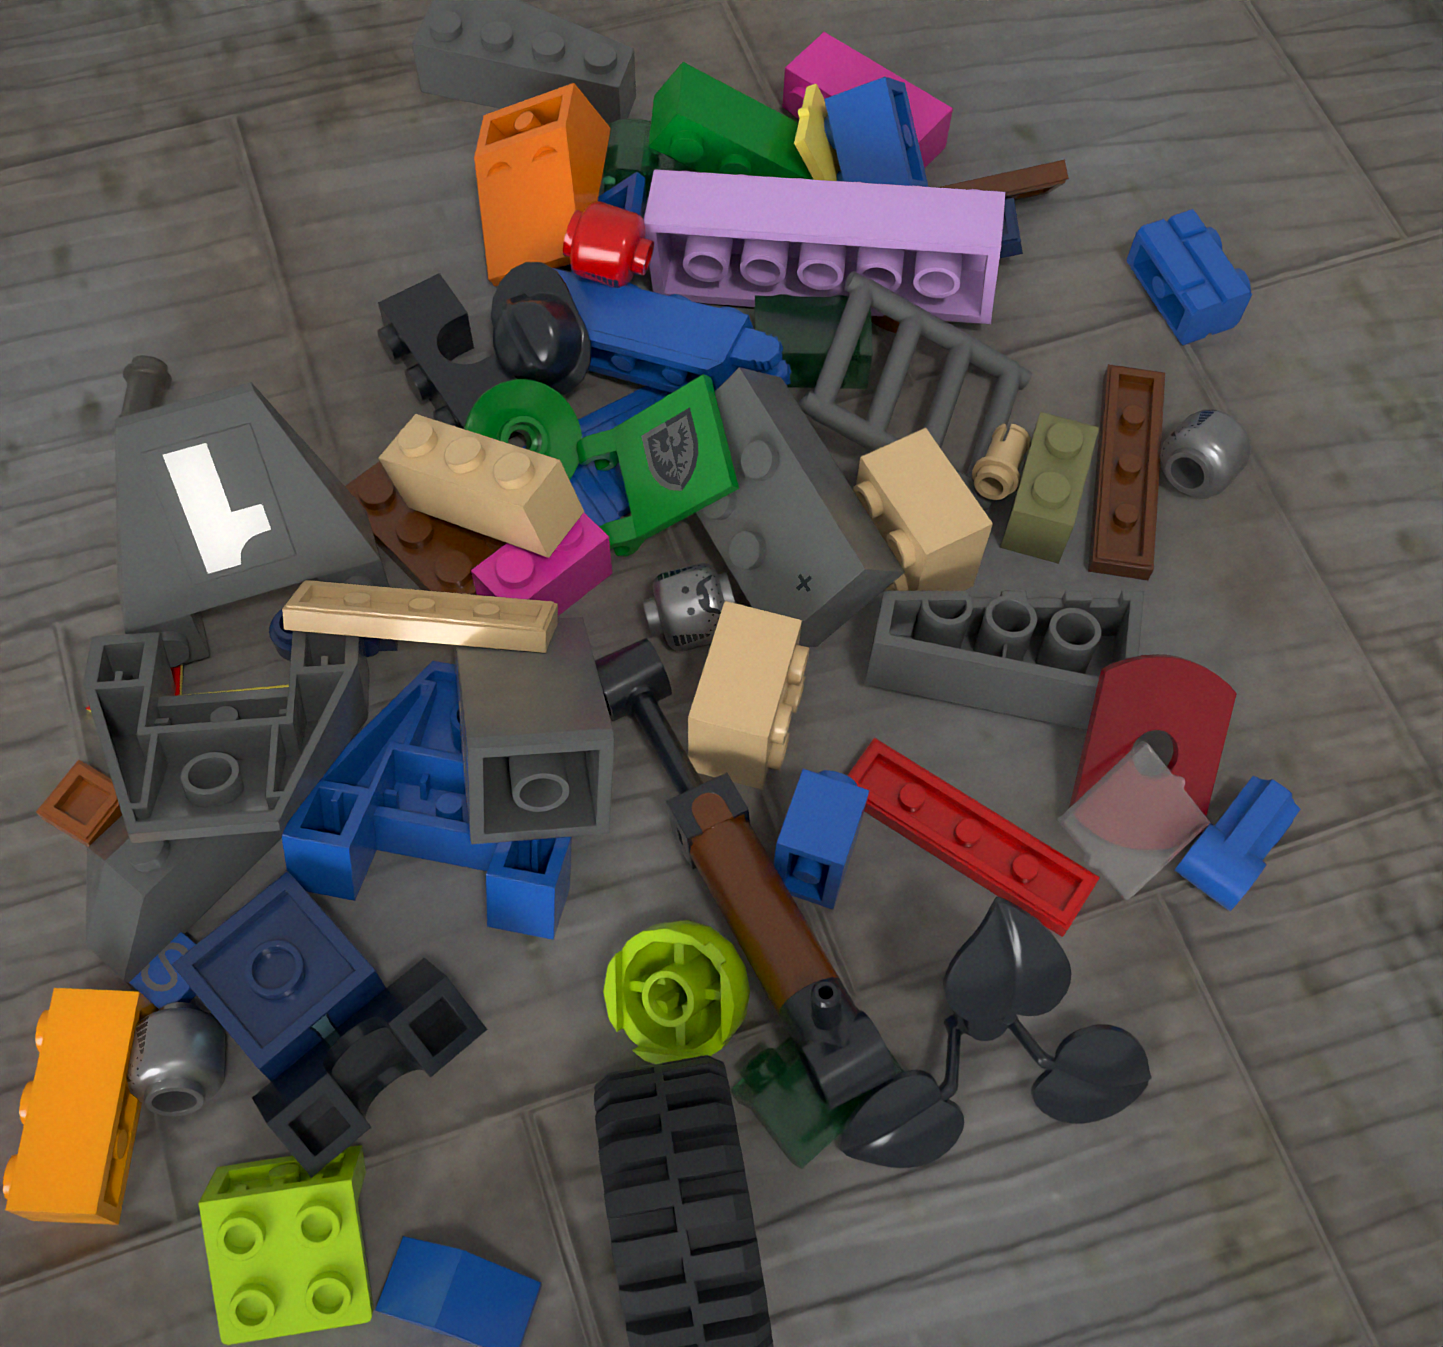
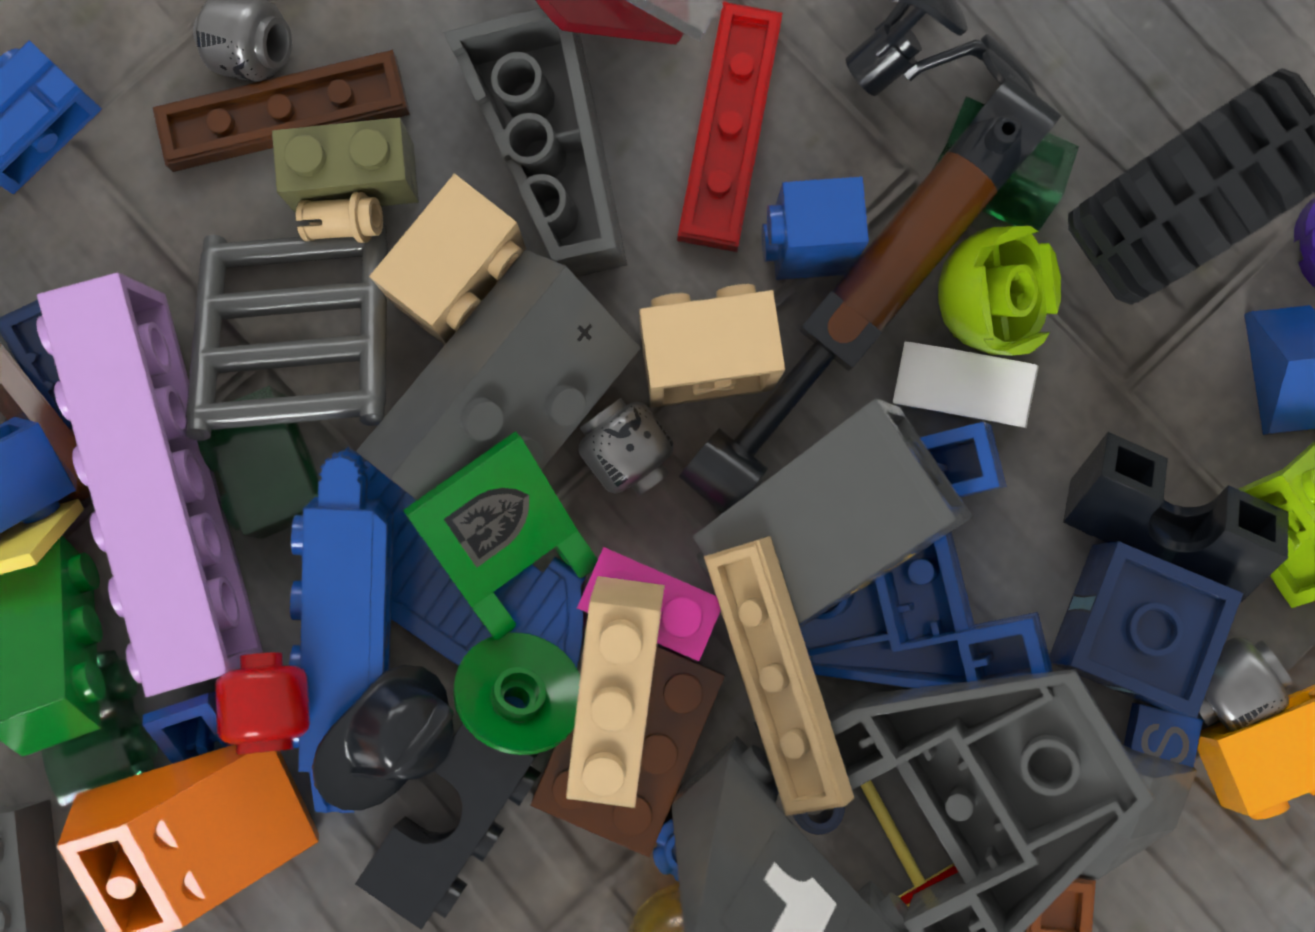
camera: 115 degrees left, 20 degrees up
none -> white slope [893,341,1039,428]

